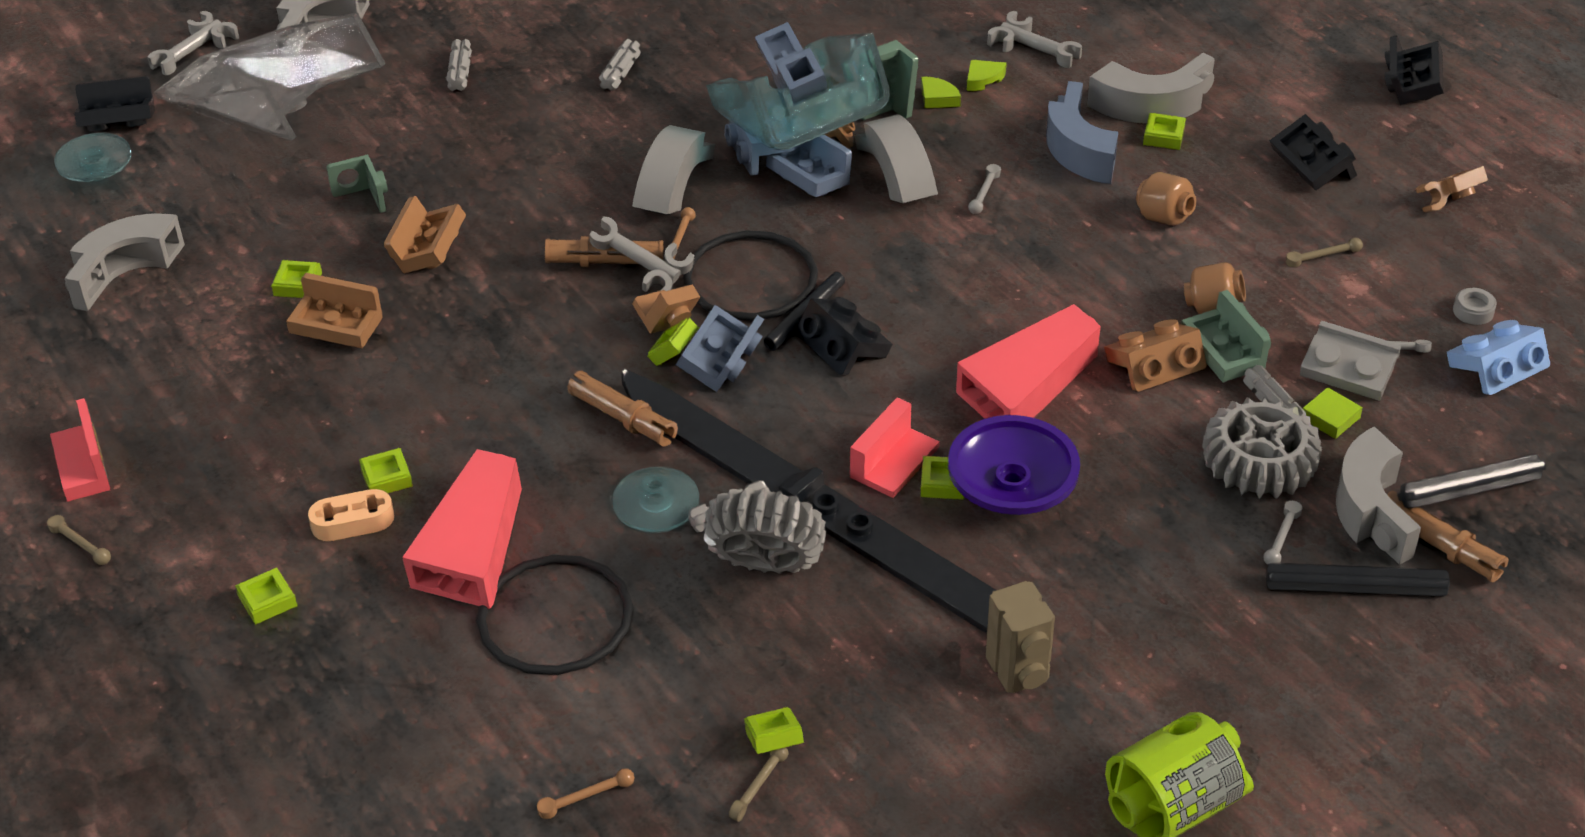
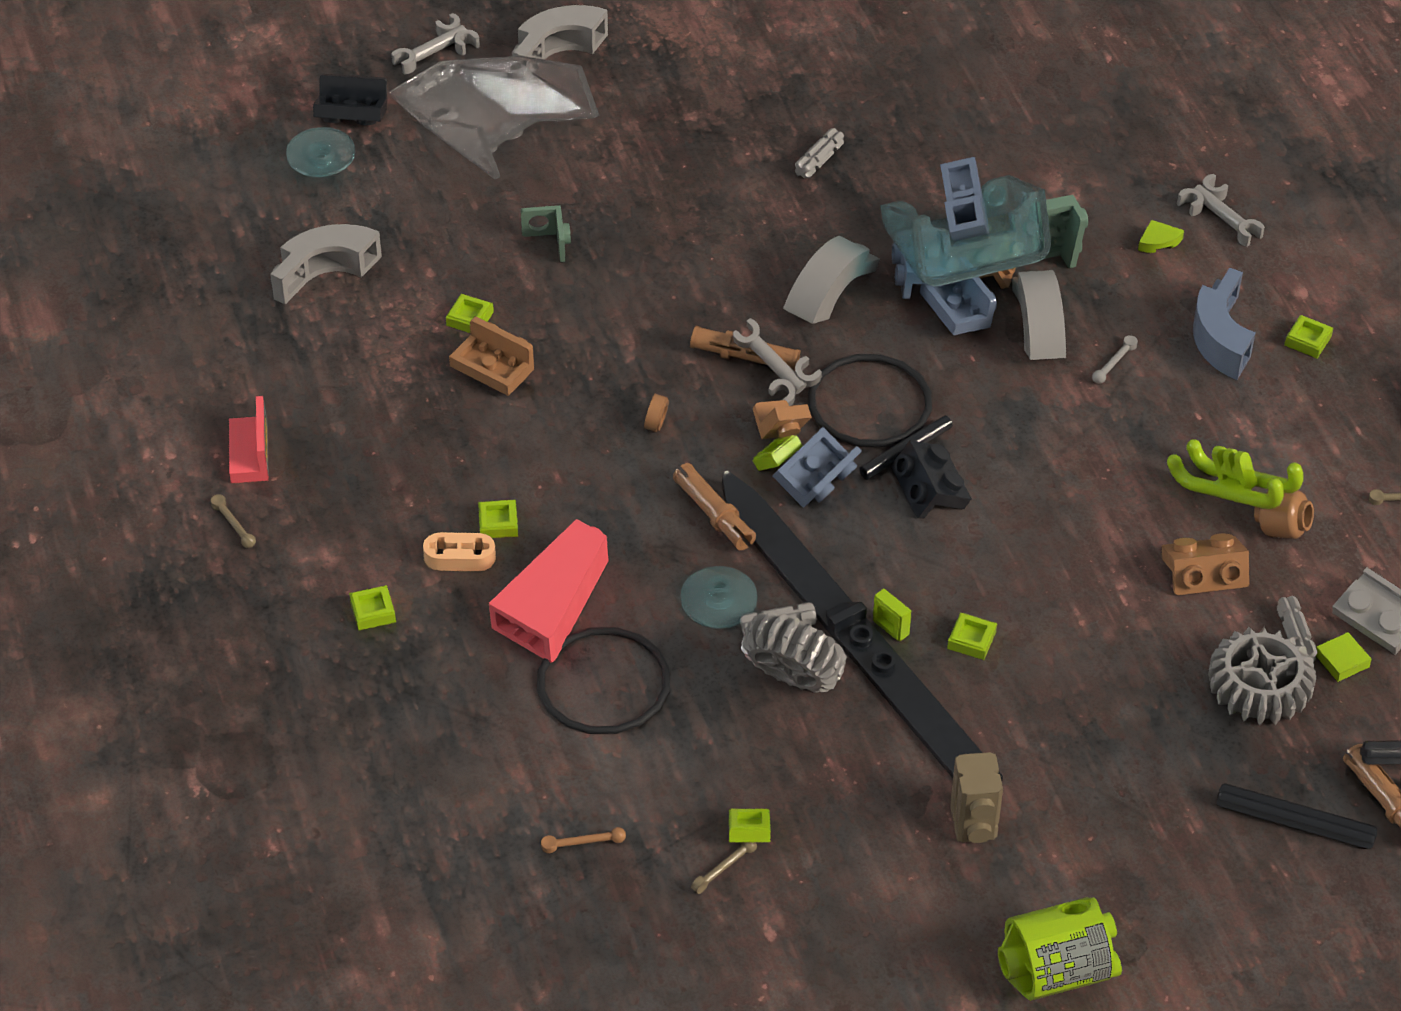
camera: 15 degrees right, 5 degrees up
medium nougat bracket [384,196,466,274] -> none
light grey axle [446,39,472,91] -> none
medium nougat hinge [672,207,696,259] -> none
coral panel [850,397,940,498] -> none
lime tile [921,77,961,109] -> none
dark purple dish [948,415,1080,515] -> none
coral slope [956,304,1101,419] -> none
light grey arch [1087,53,1215,123] -> none
medium nougat head [1136,172,1196,226] -> none
sand green bracket [1181,290,1271,382] -> none
light grey hinge [1264,500,1302,564] -> none
light grey arch [1336,427,1421,565] -> none
none -> medium nougat tile [644,394,669,433]
none -> lime tile [873,588,911,642]
none -> lime piece [1167,439,1304,509]

